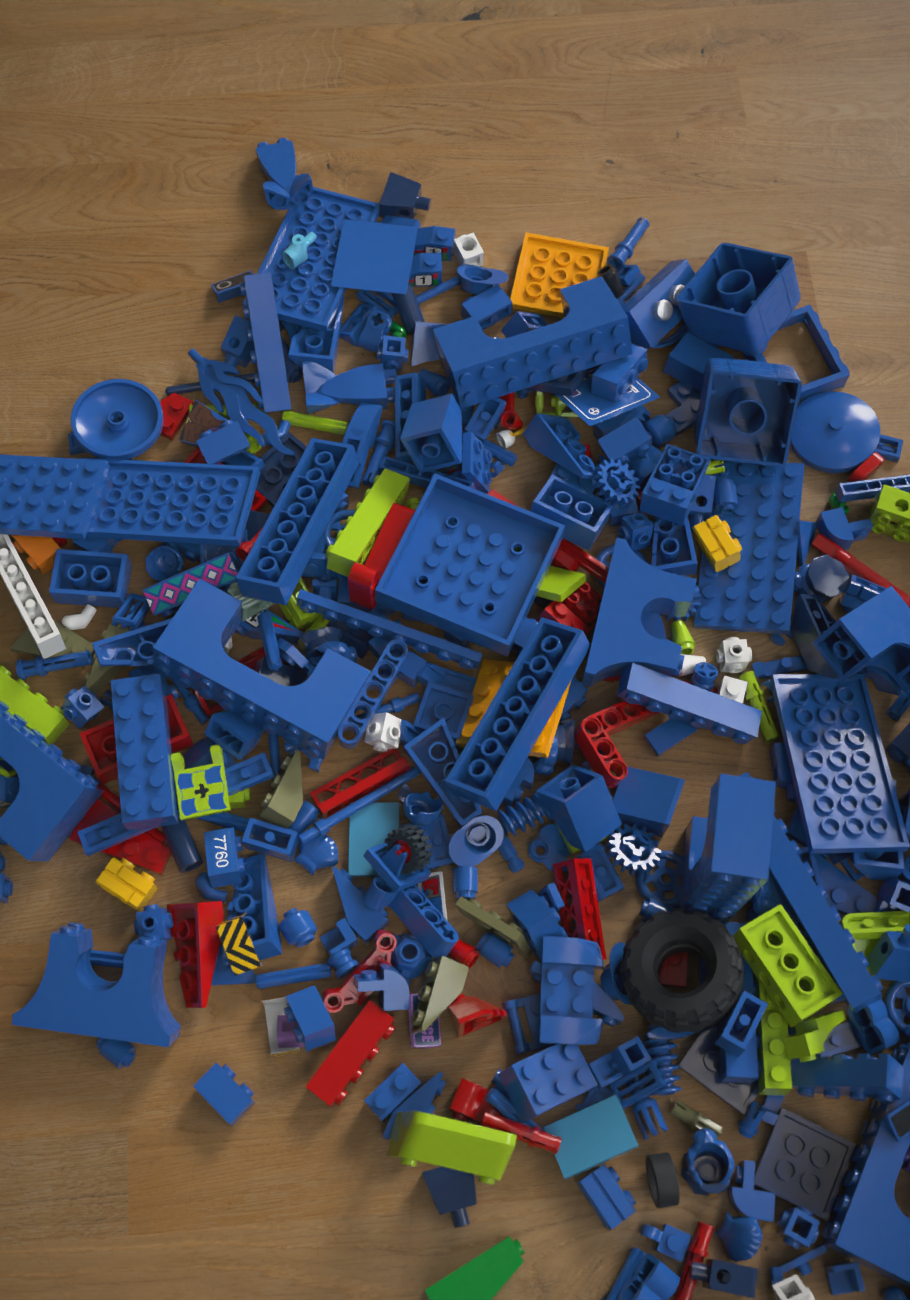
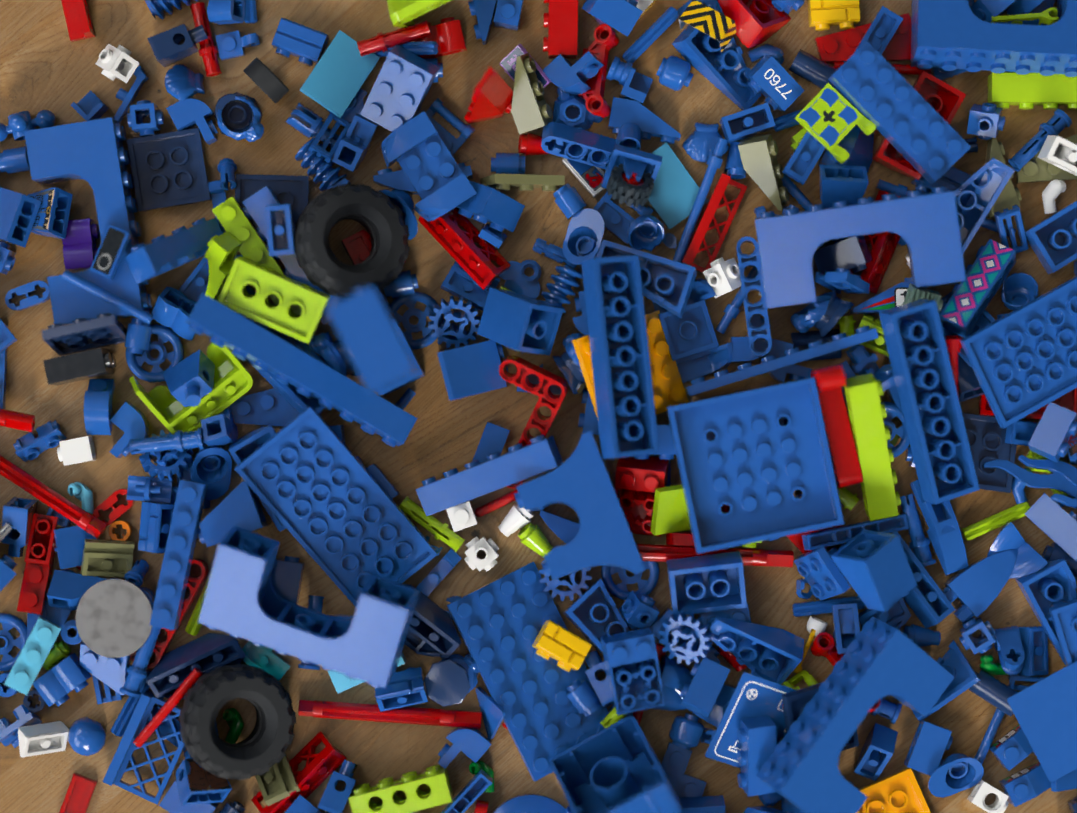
camera: 145 degrees right, 20 degrees up
blue axle [257,611,283,671] -> none
olive axle [670,1100,722,1140] -> none
blue wheel [690,662,718,691] -> none

